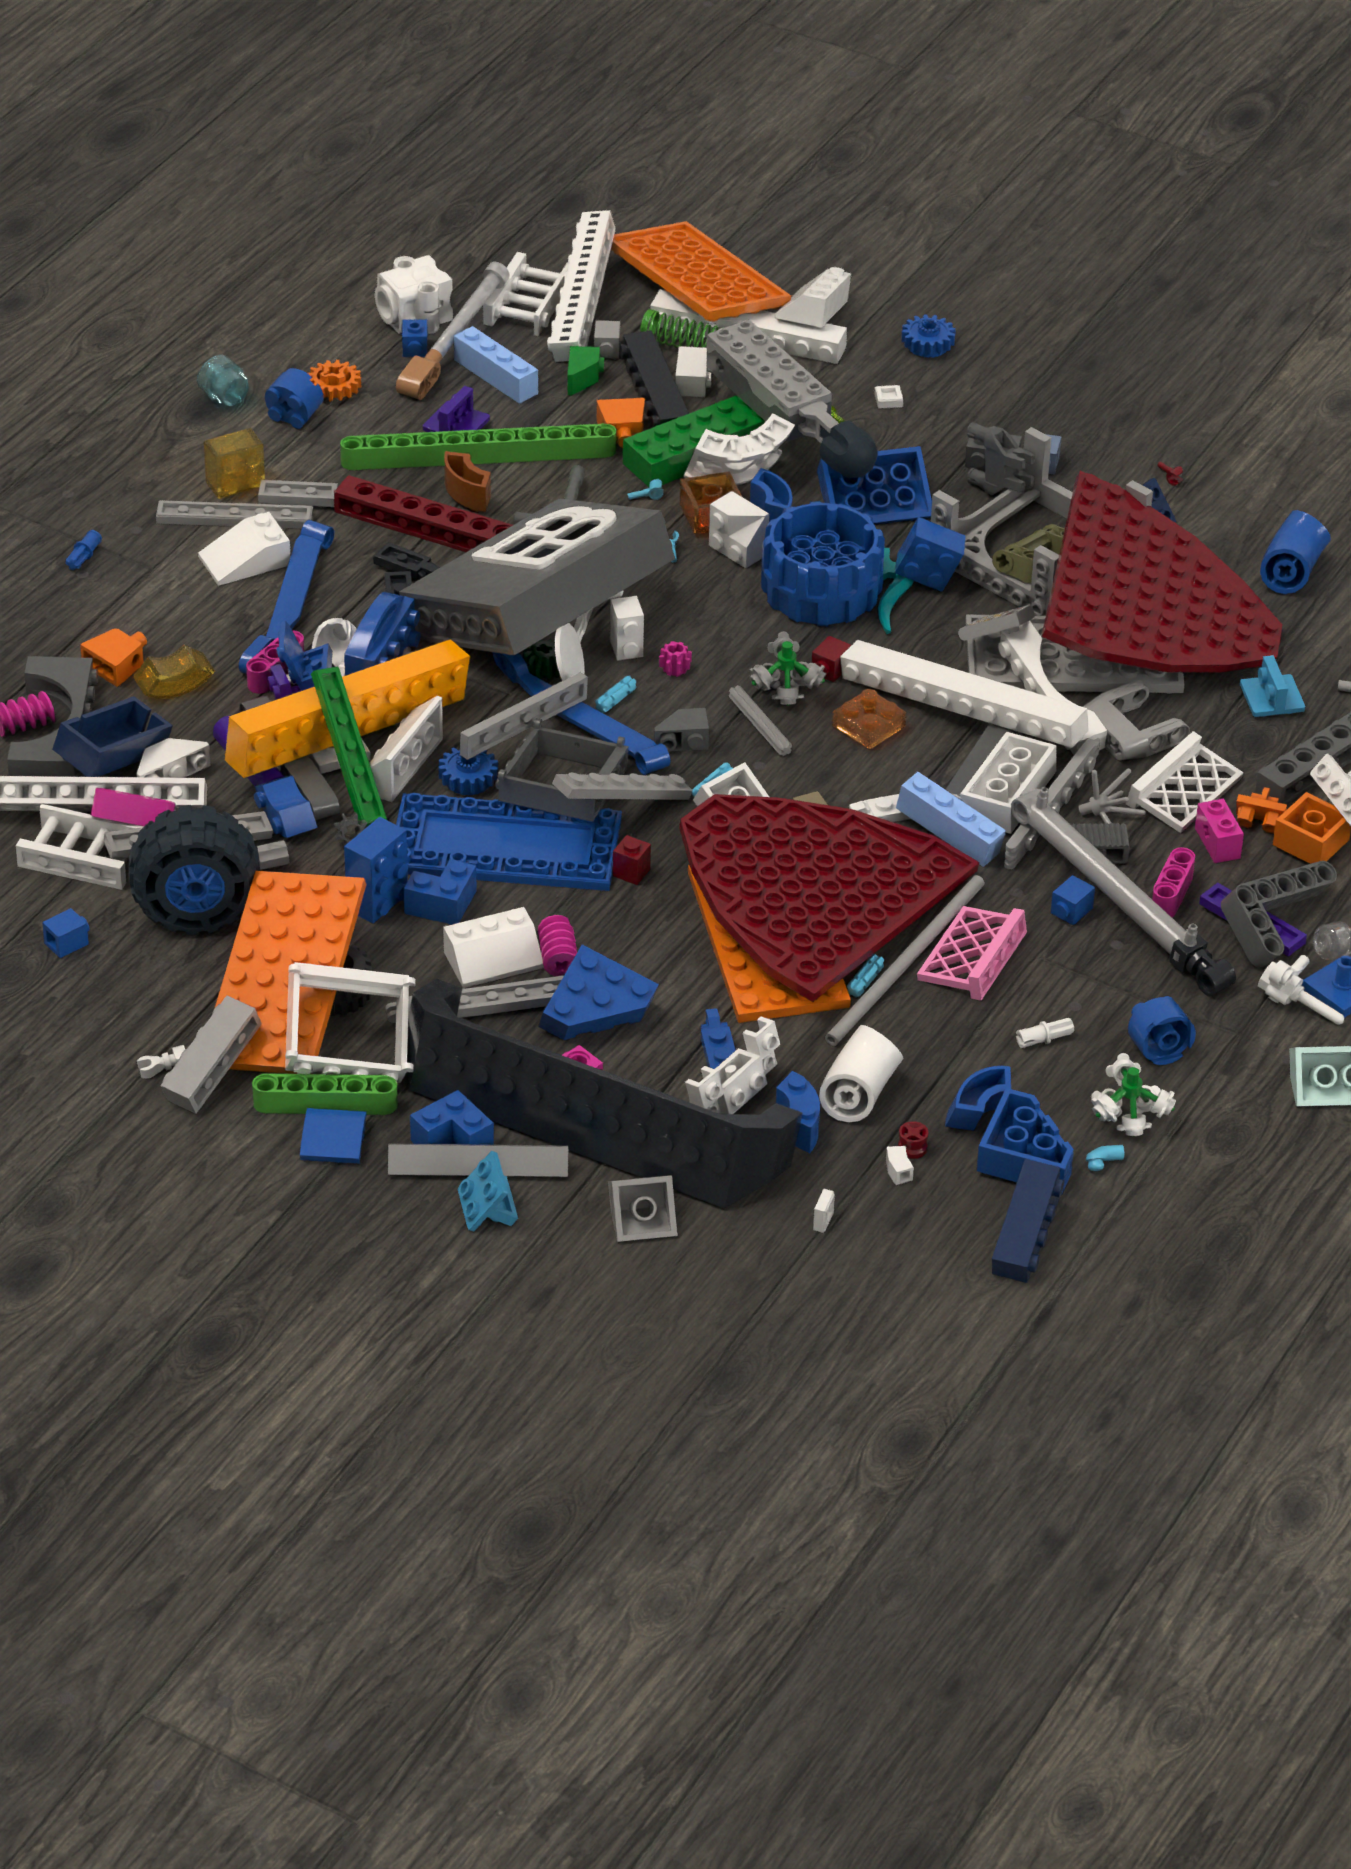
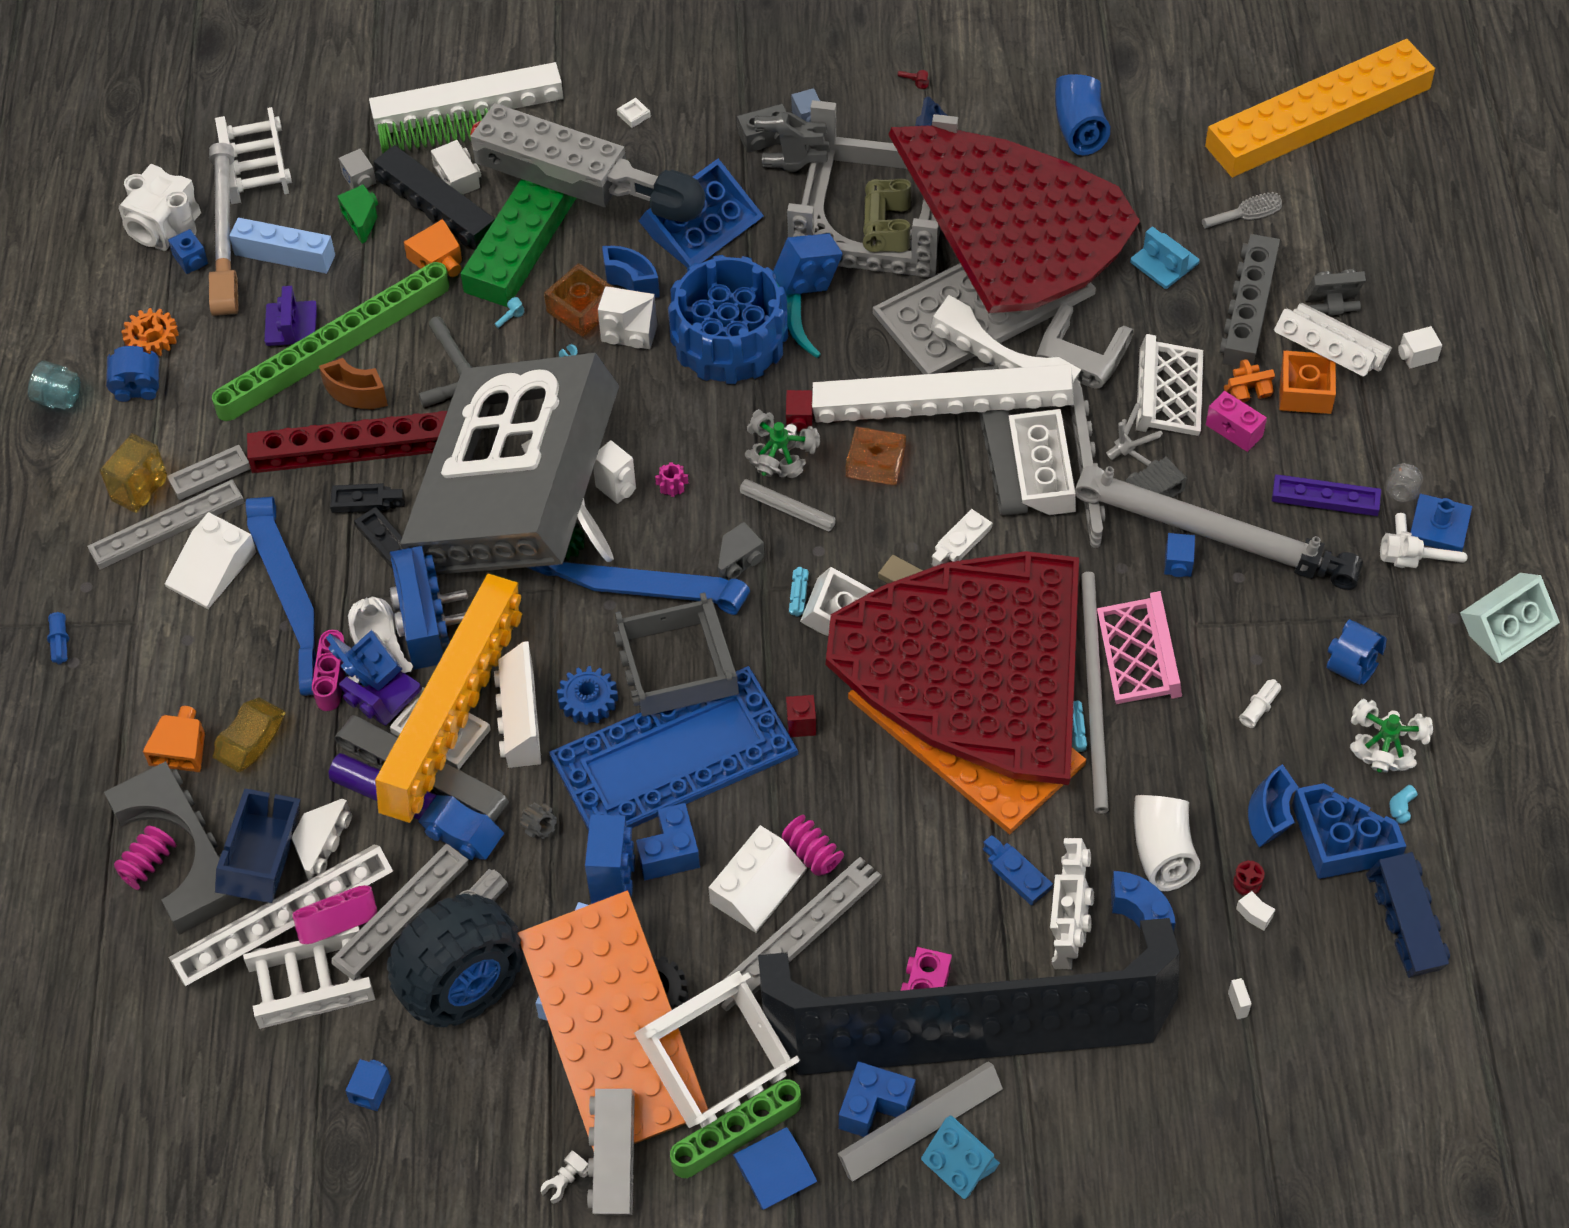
camera: 30 degrees left, 15 degrees up
green tile [311,666,387,826] -> none
light grey plate [460,672,588,760] -> none
blue brick [538,944,659,1040] -> none
white brick [547,210,616,362] -> none
light grey plate [552,772,693,800] -> none
medium azure axle [595,676,636,713] -> none
light grey slope [608,1175,678,1242] -> none
orange plate [611,221,791,321] -> none
white fence [684,413,795,487] -> none
white slope [775,267,851,327] -> none
light blue brick [896,772,1006,867] -> none
blue gear [901,314,956,357] -> none
light grey container [958,605,1035,641] -> none
dark pink beam [1152,847,1195,917] -> none
dark grey beam [1221,861,1337,968] -> none

